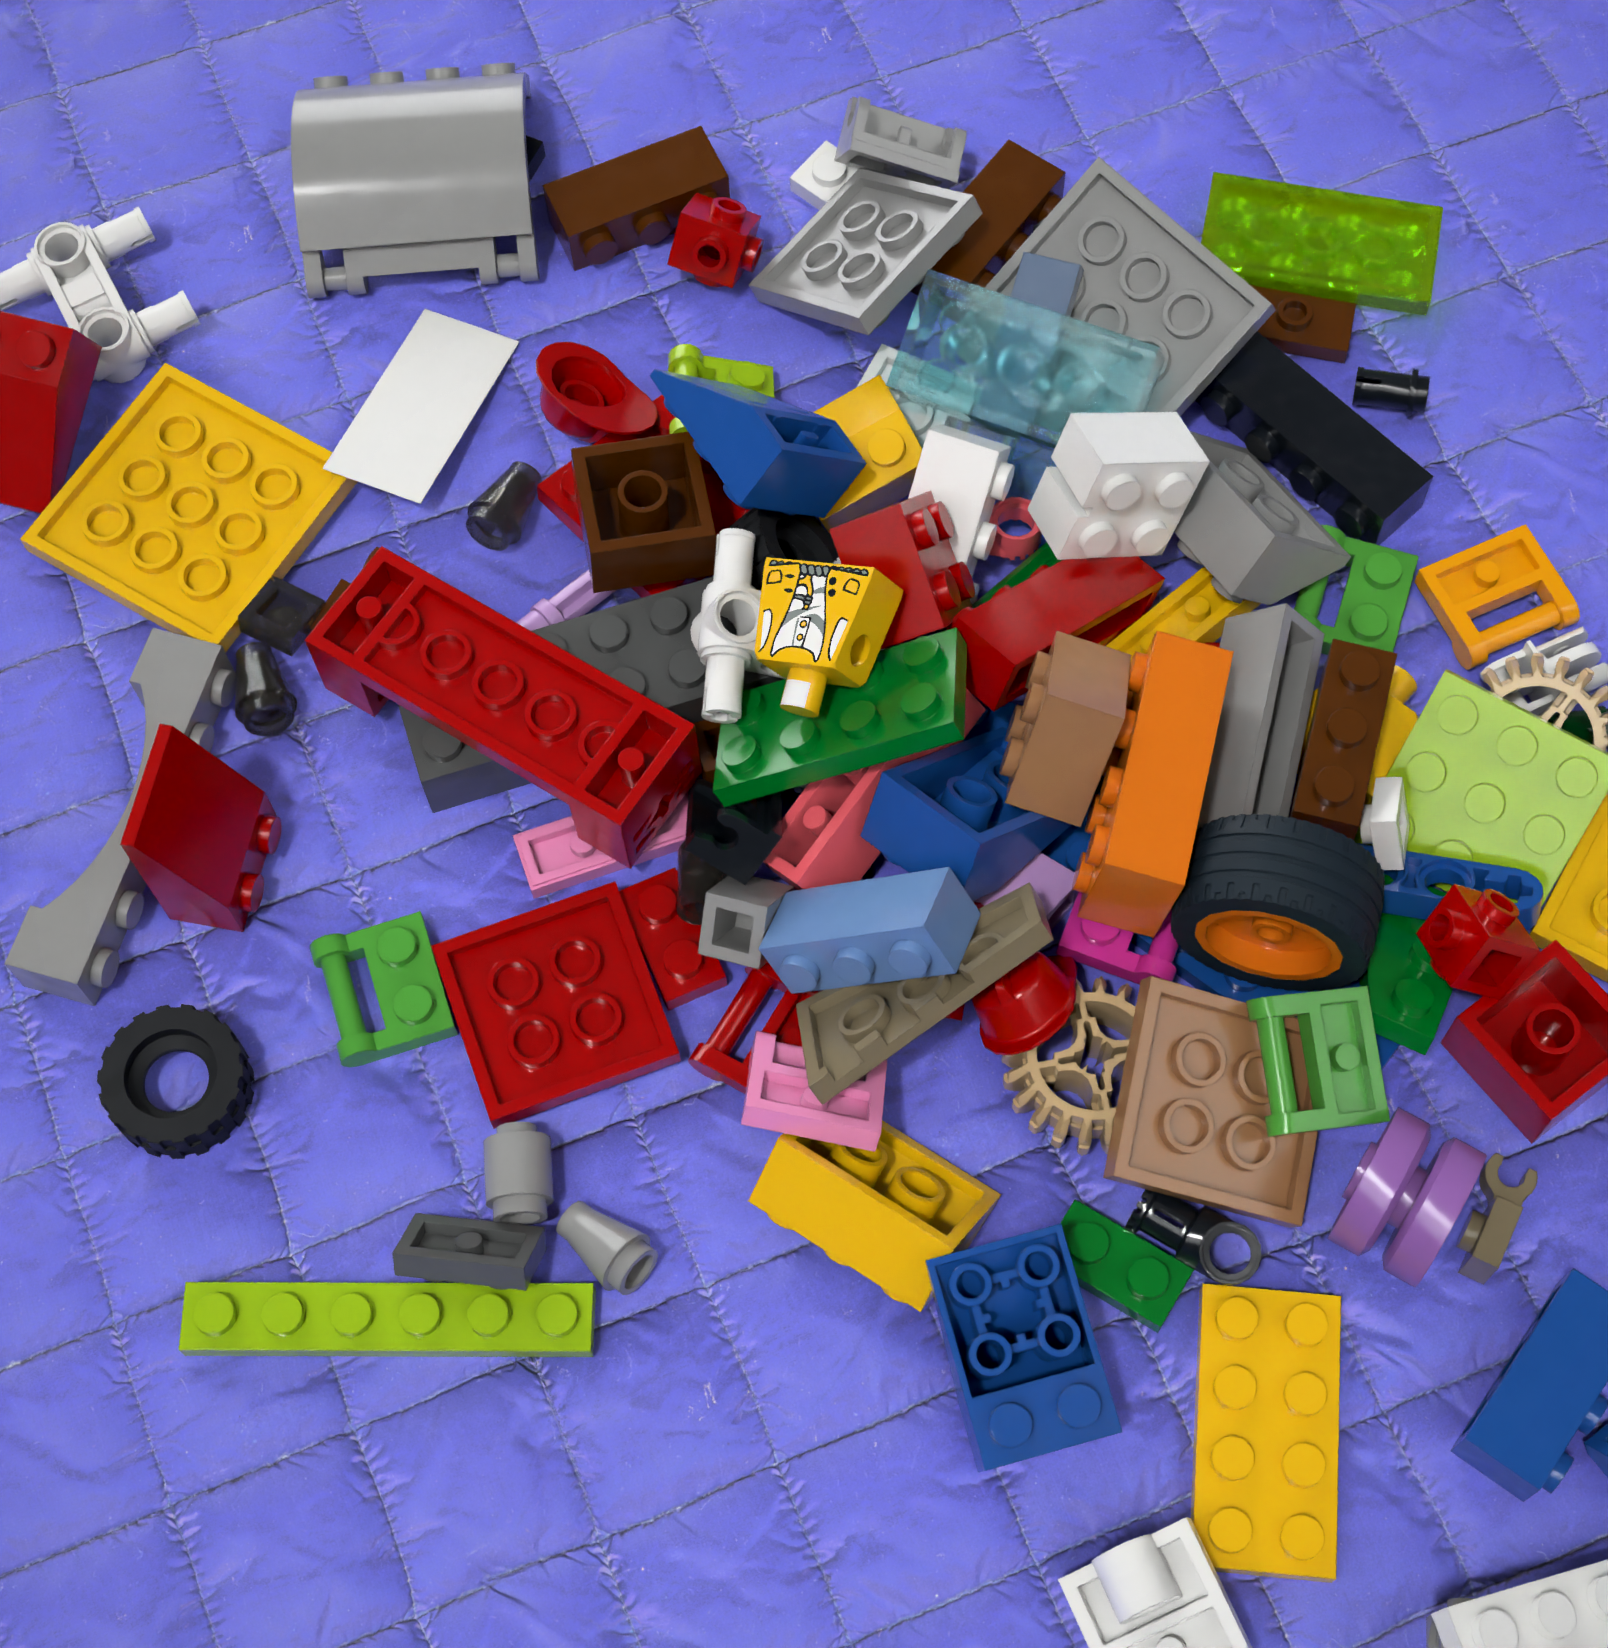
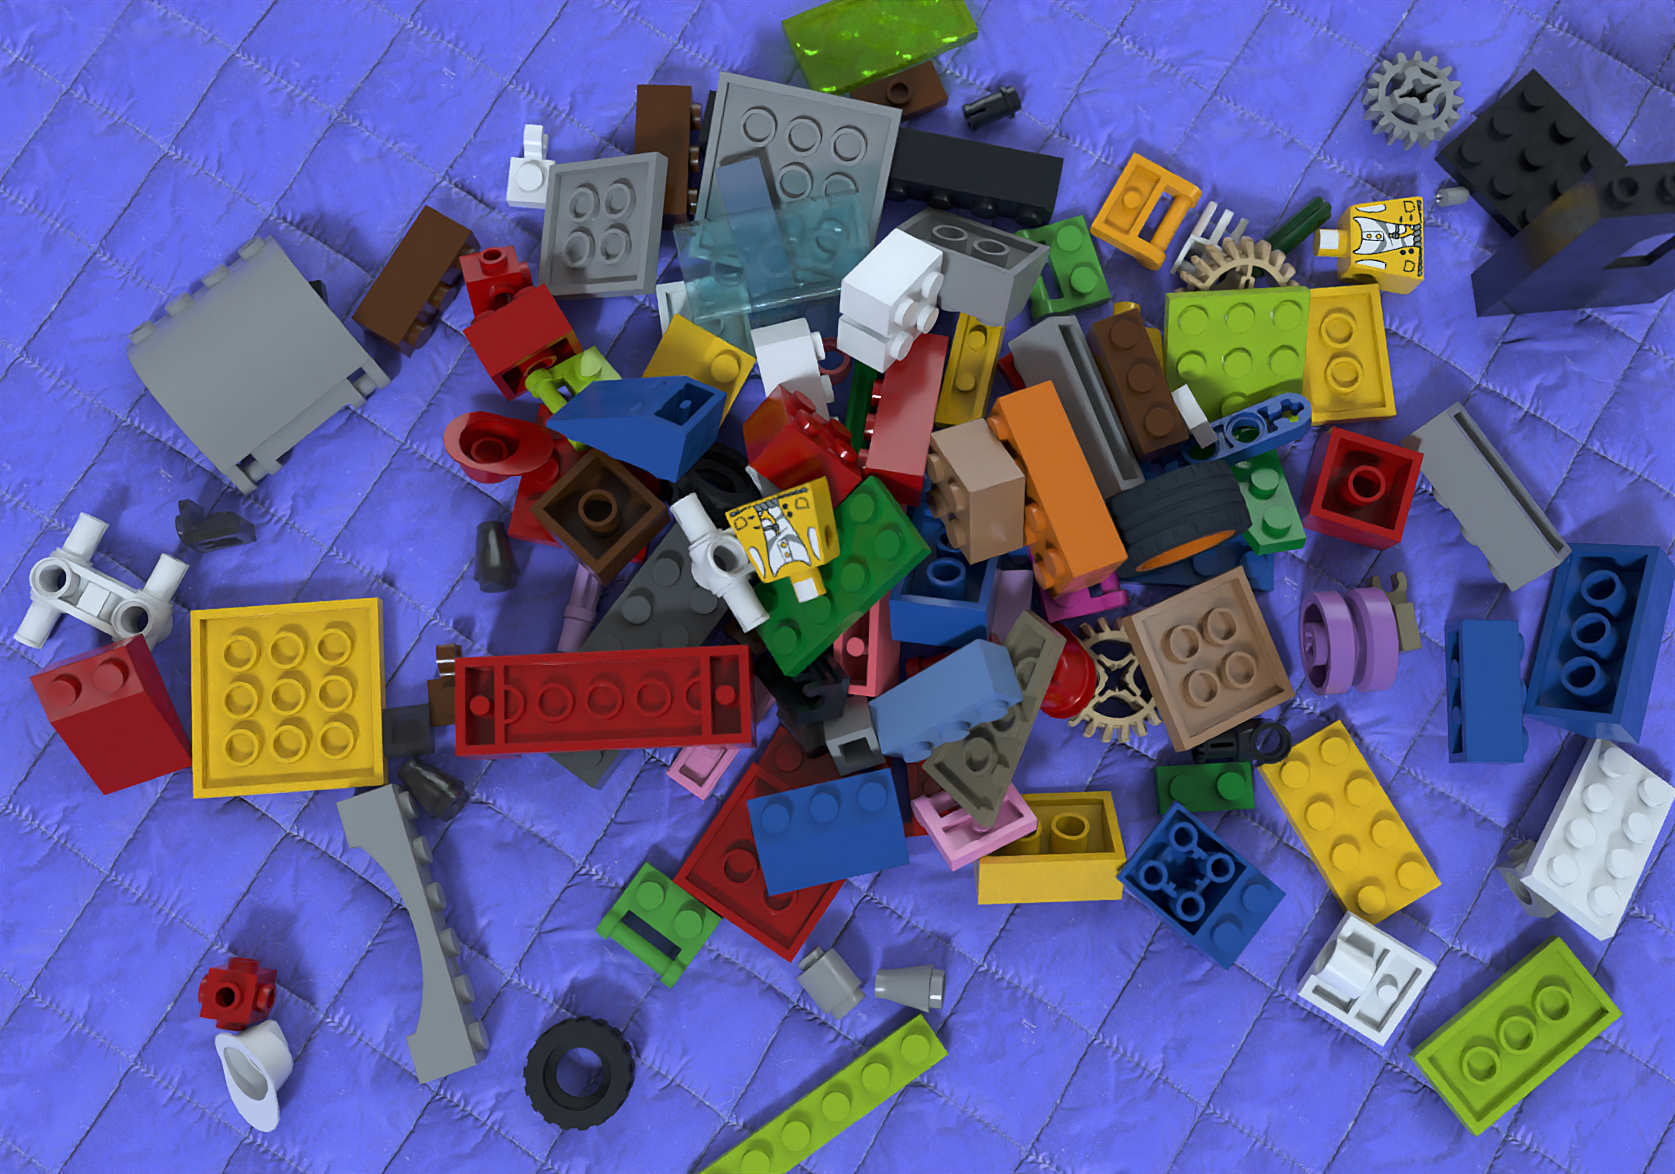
camera: 40 degrees left, 15 degrees up
red slope [120,724,281,932] -> none
white sticker [322,309,520,504] -> none
dark grey plate [392,1213,546,1291] -> none
light grey hinge [834,96,967,189] -> none
bright green plate [1246,986,1390,1137] -> none
red brick [1416,884,1540,1000] -> none
none -> clear smoke bracket [175,499,257,553]
none -> red brick [462,283,584,402]
none -> blue slope [746,768,910,896]

